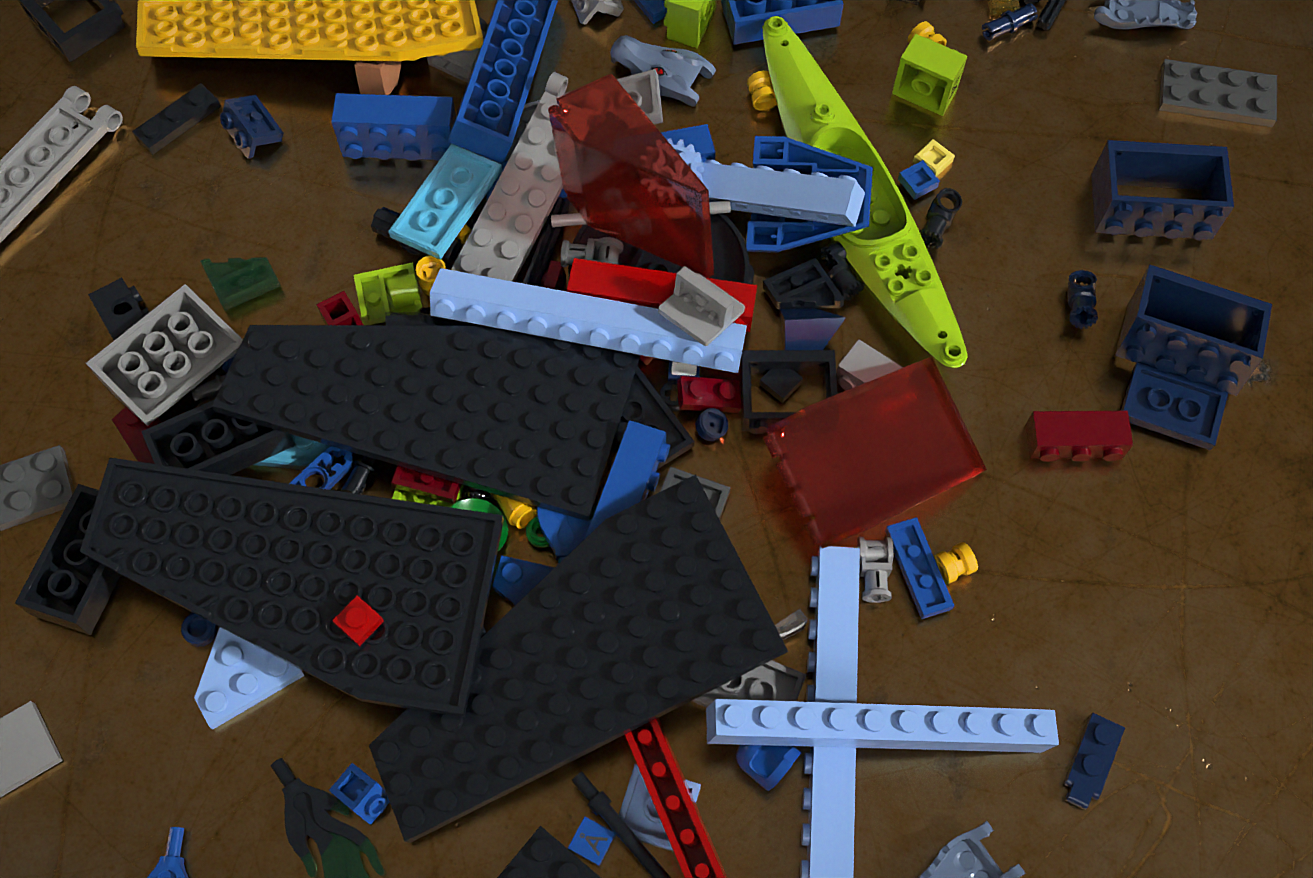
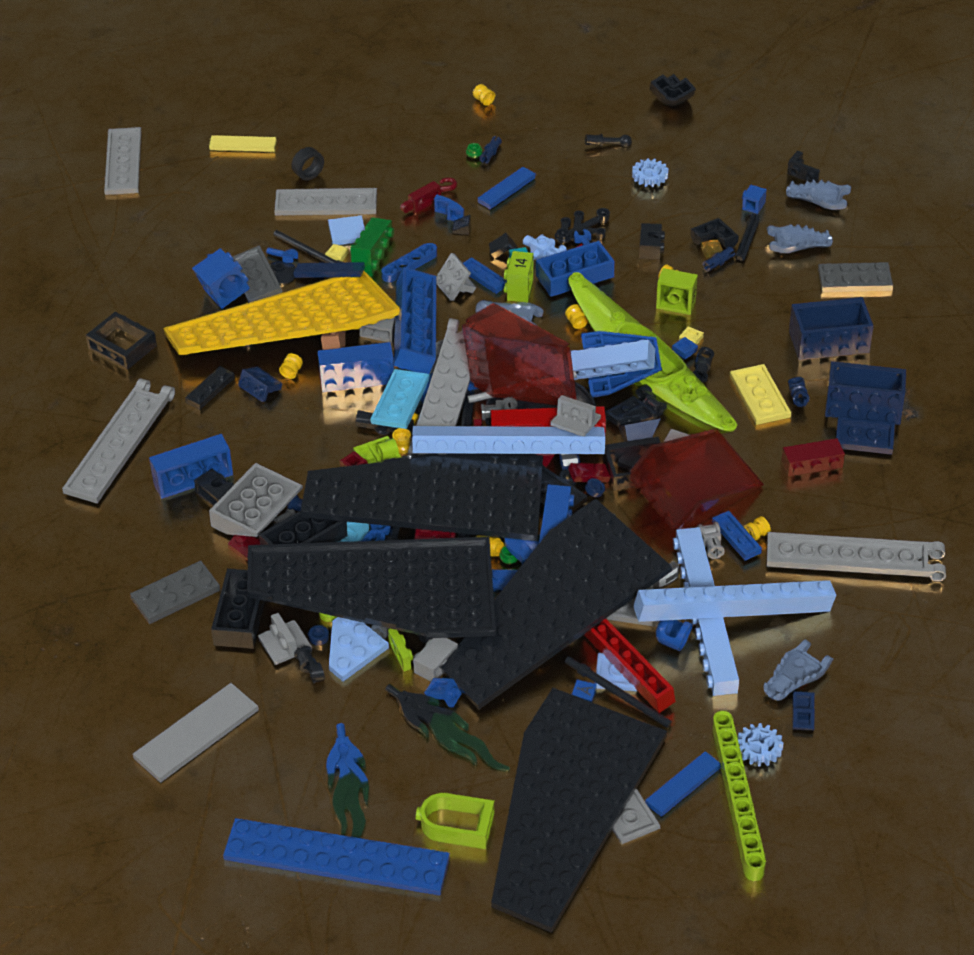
camera: 10 degrees left, 20 degrees down
clear green wing [200,257,281,311] -> none
red plate [332,595,384,647] -> none
dark blue hinge [1064,713,1125,810] -> none
none -> blue brick [149,434,233,499]
none -> light grey bracket [258,613,312,665]
none -> yellow wheel [279,353,303,379]
none -> black connector [294,645,325,683]
none -> lime plate [388,629,413,672]
none -> light grey brick [413,638,458,682]
none -> light yellow tile [730,364,791,425]
none -> light grey hinge [767,532,946,582]

